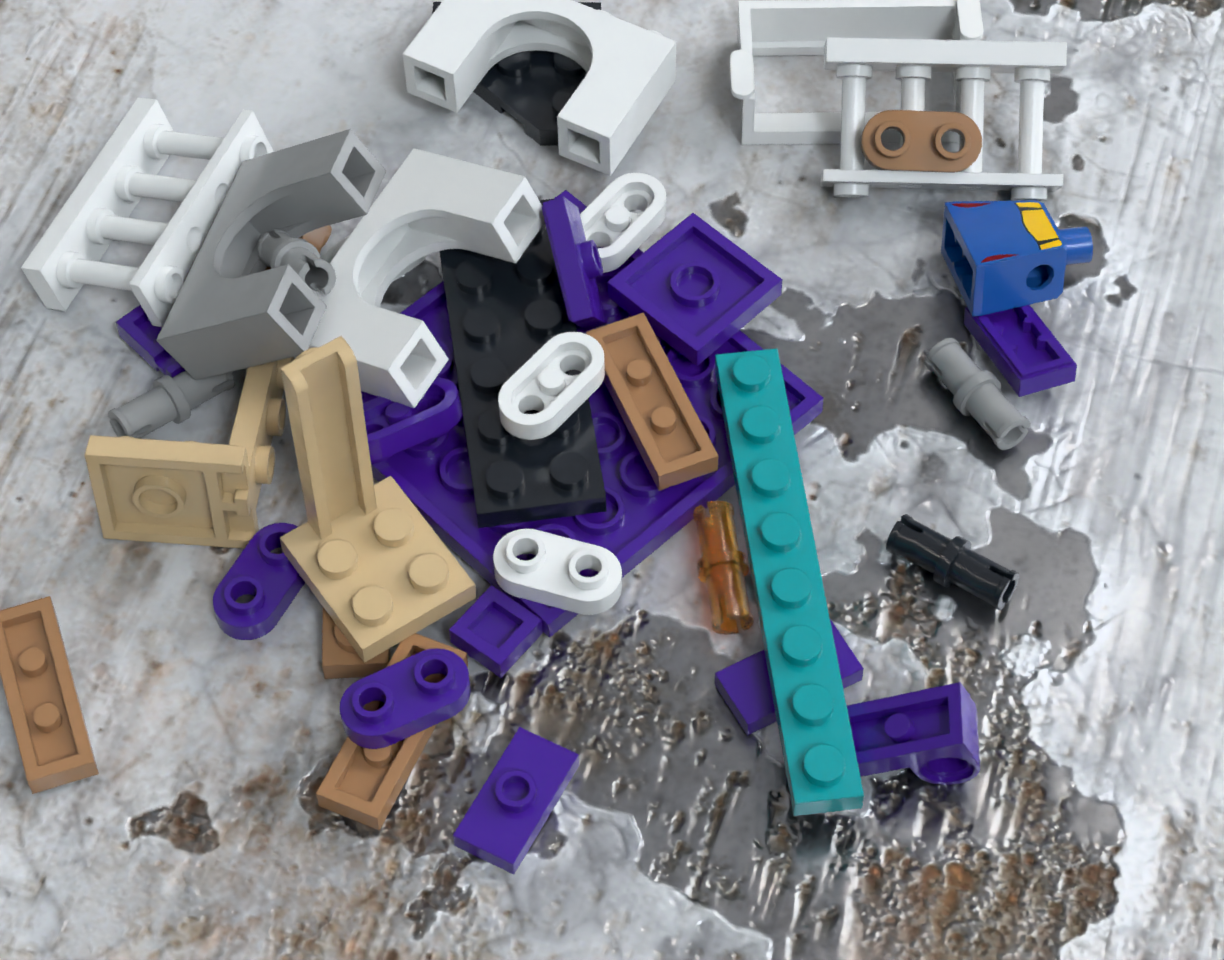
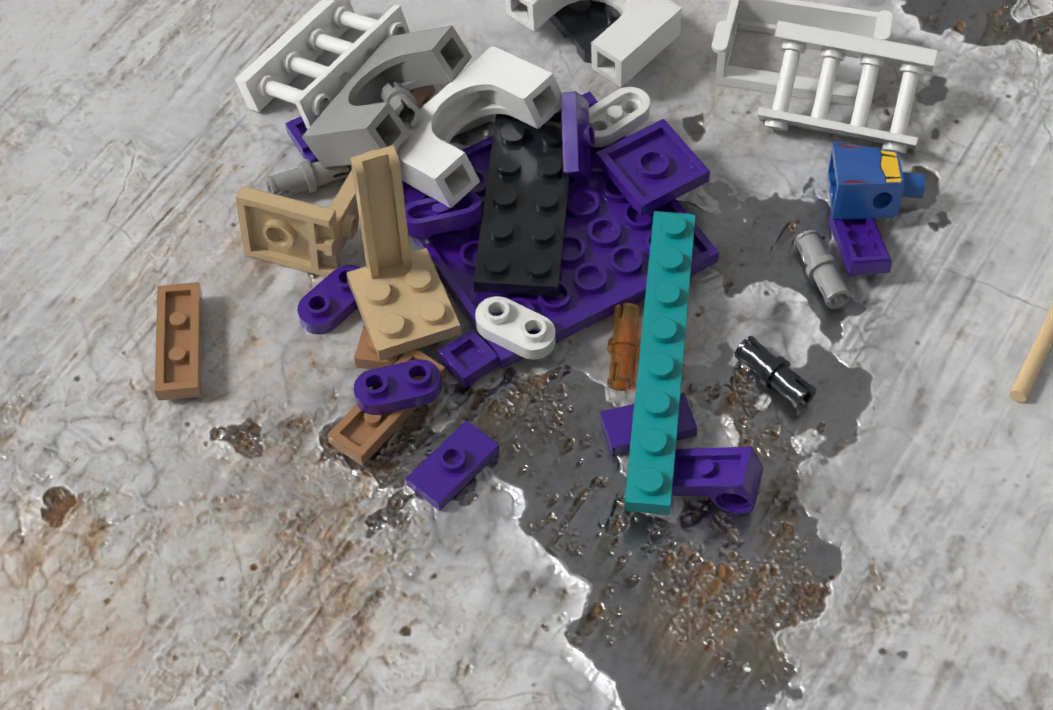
camera: 15 degrees right, 0 degrees up
white plate [498,332,605,440] -> none
medium nougat plate [586,313,719,491] -> none
medium nougat plate [861,110,982,173] -> none

